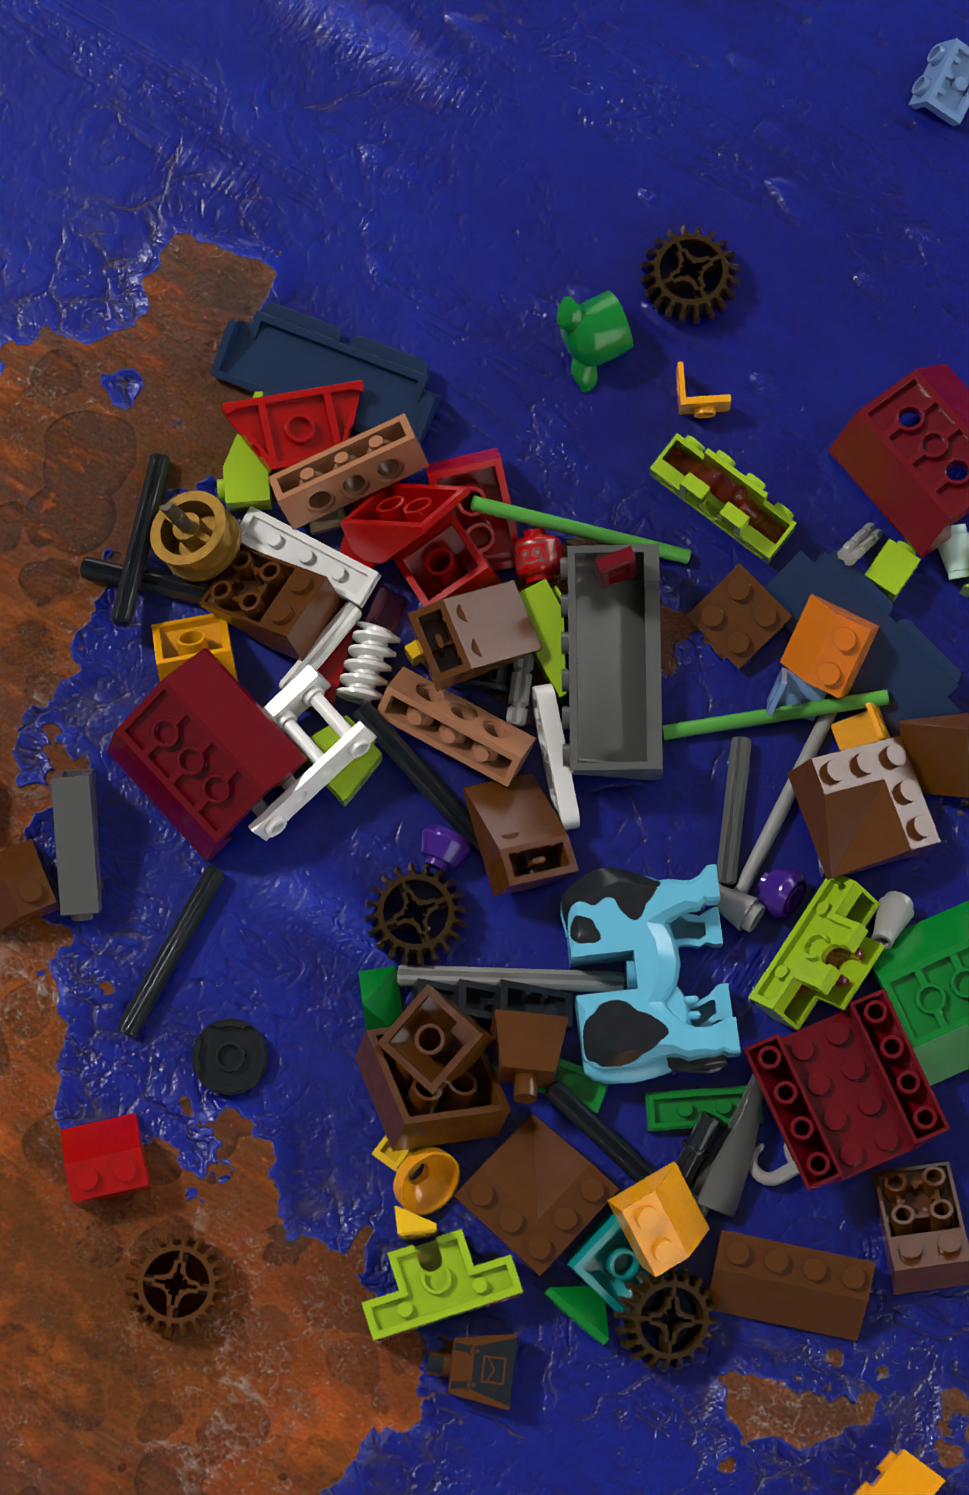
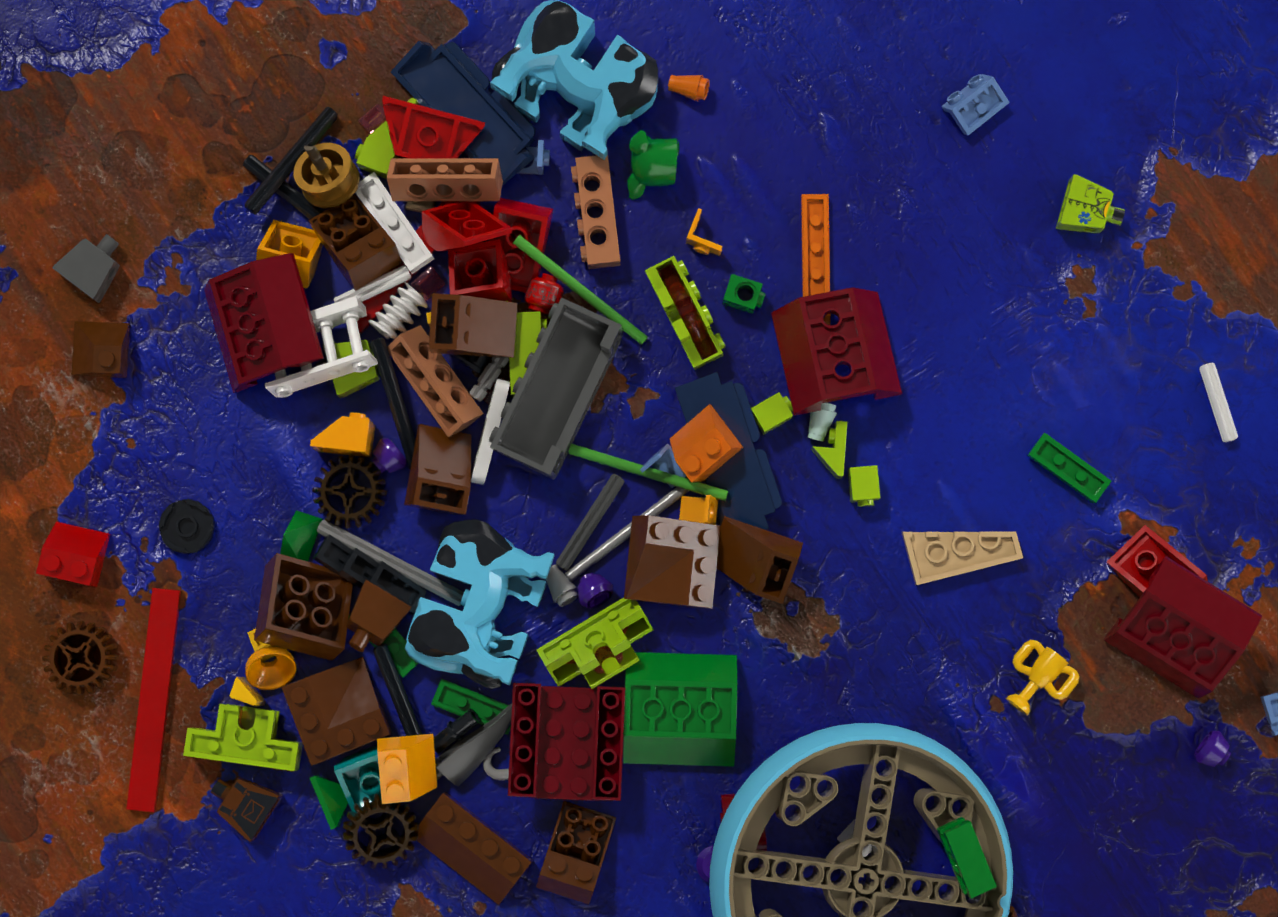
camera: 25 degrees right, 5 degrees up
dark grey slope [50,768,102,921] -> none
black axle [118,865,225,1038] -> none
reddish brown slope [377,984,495,1095] -> none
dark red tile [595,546,636,589] -> none
dark brown gear [640,225,740,325] -> none
reddish brown plate [686,563,793,670] -> none
light grey axle [837,522,882,566] -> none
light grey cone [871,891,914,949] -> none
none -> red tile [126,588,182,812]
none -> light orange slope [310,412,376,458]
none -> clear pink slope [358,104,386,134]
none -> medium azure animal [490,0,658,160]
none -> medium blue bracket [517,140,550,175]
none -> nougat brick [571,155,620,270]
none -> orange cone [668,75,710,102]
none -> green brick [722,274,766,314]
none -> orange tile [801,194,831,325]

